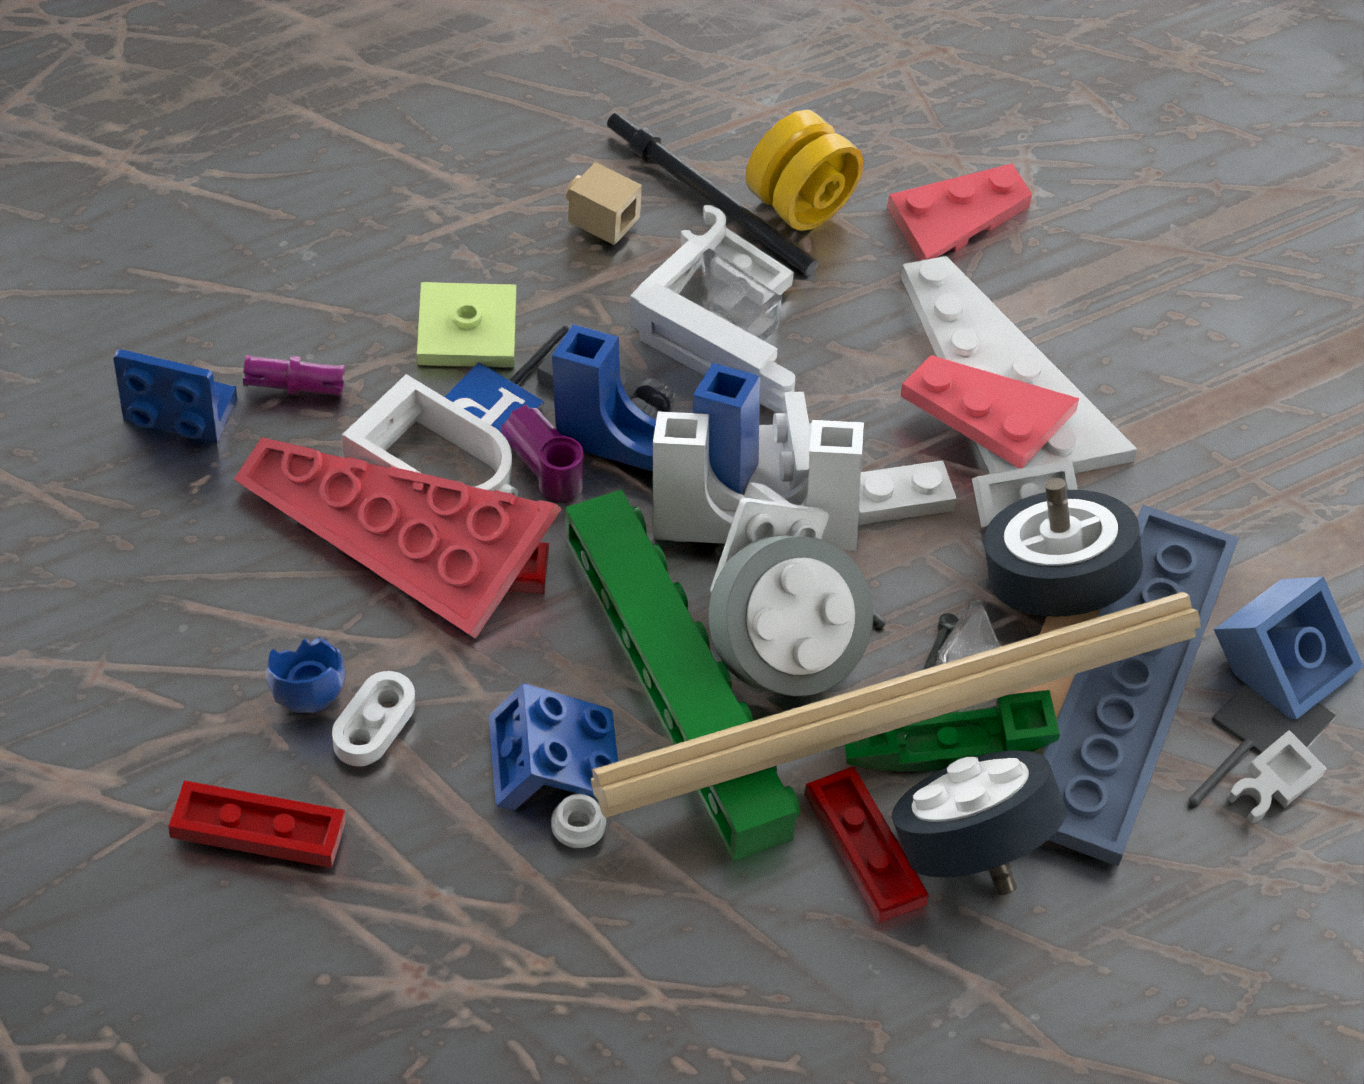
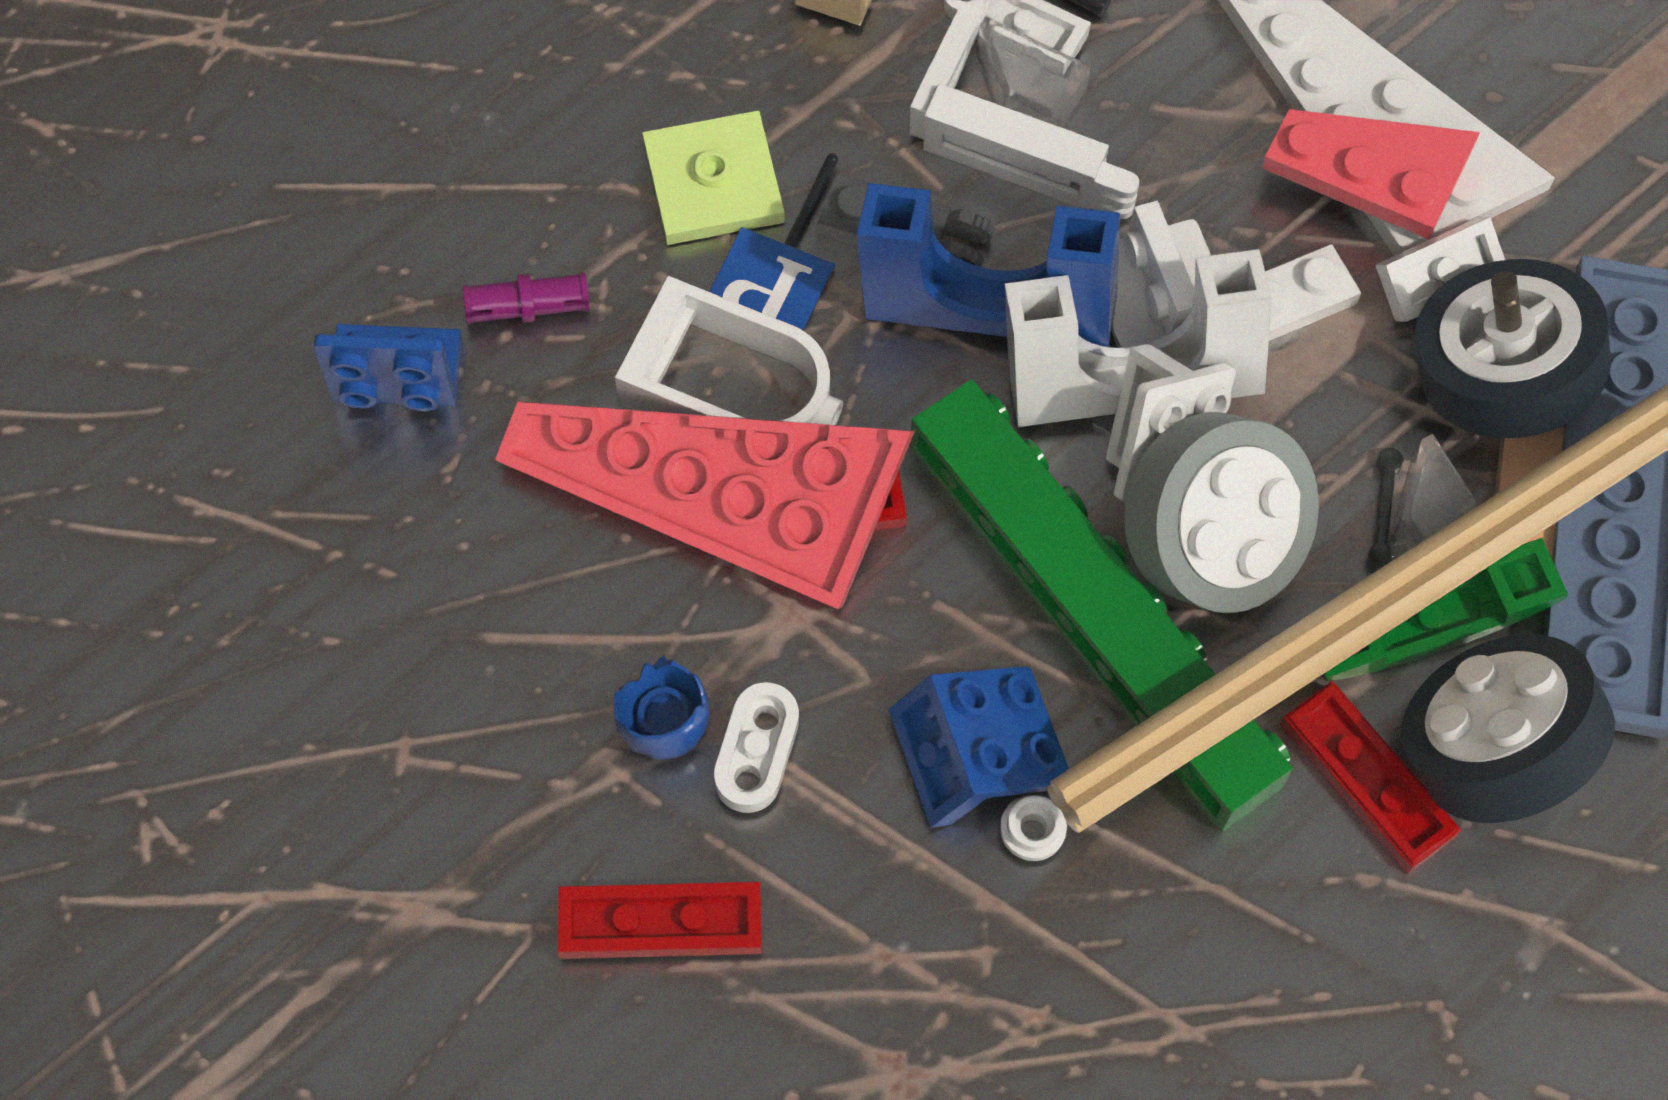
camera: 10 degrees left, 15 degrees up
magenta piece [501,405,583,502] -> none

